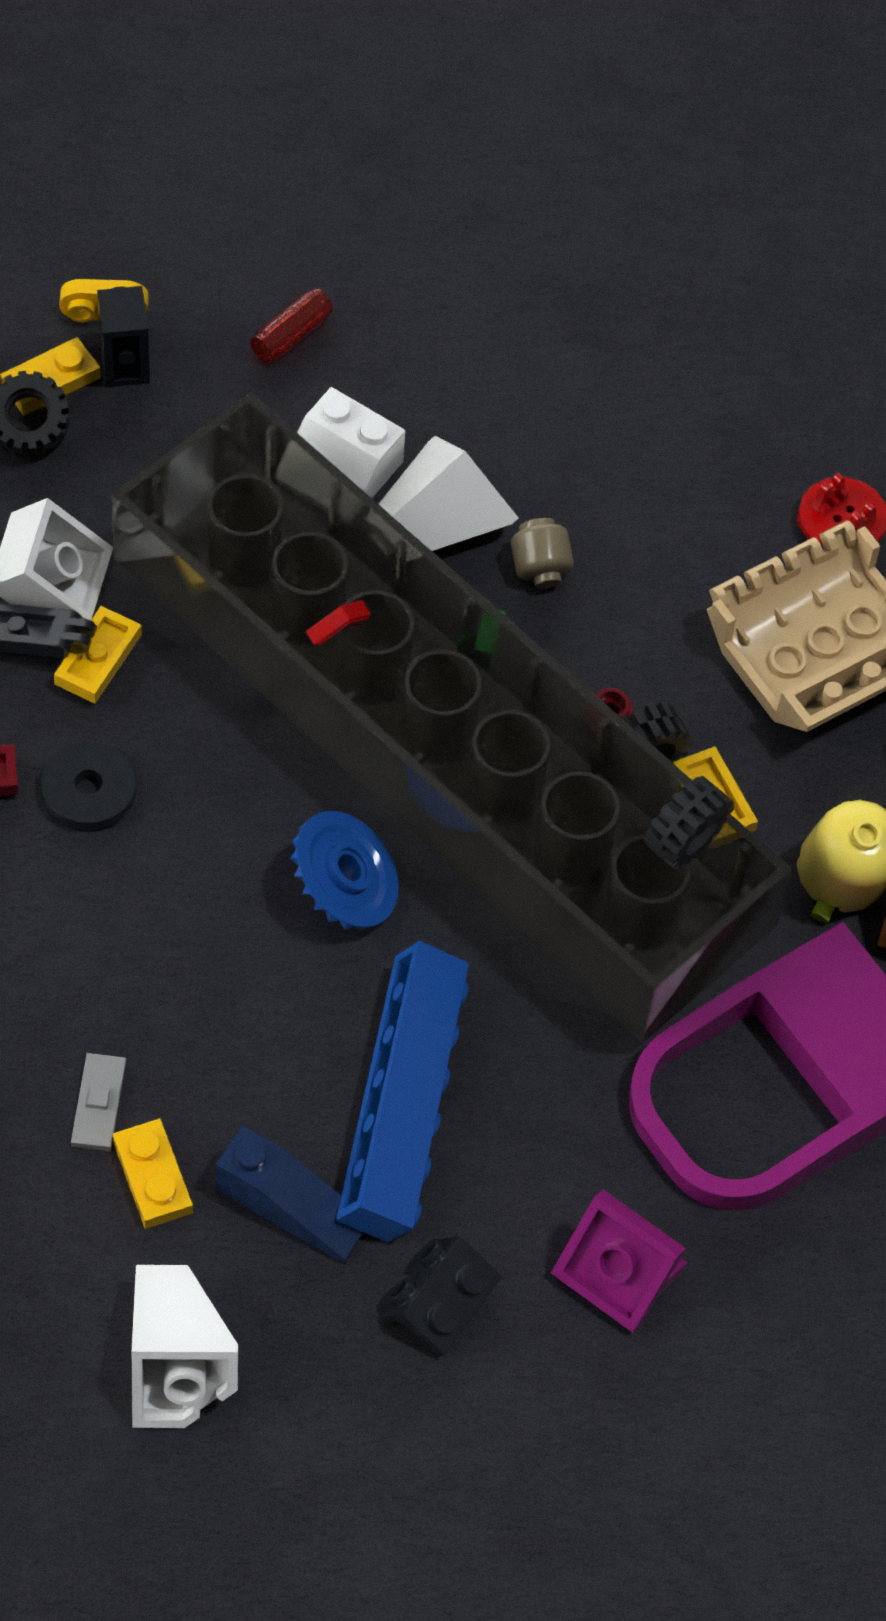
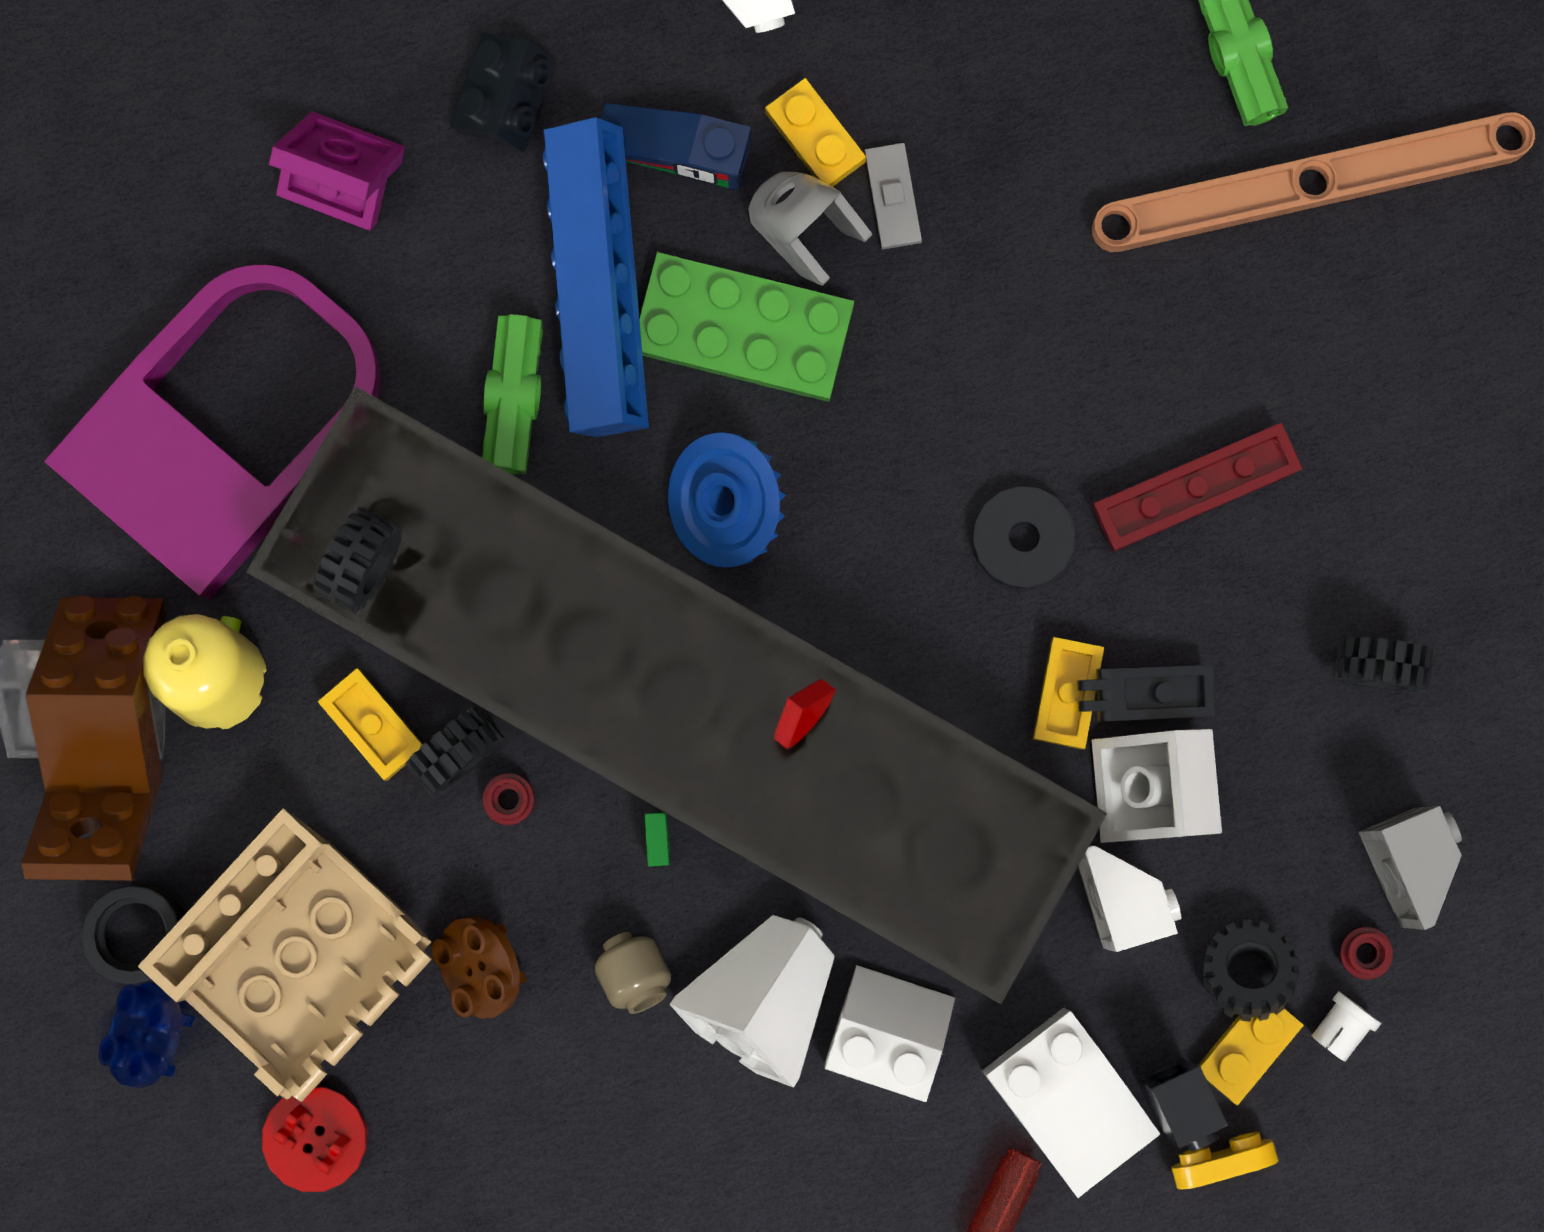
camera: 170 degrees right, 25 degrees up
none -> reddish brown plate [431,915,528,1019]
none -> bright green piece [482,314,543,475]
none -> bright green plate [639,252,854,402]
none -> light grey piece [748,171,872,286]
none -> white slope [982,1008,1160,1198]
none -> white slope [1073,846,1181,952]

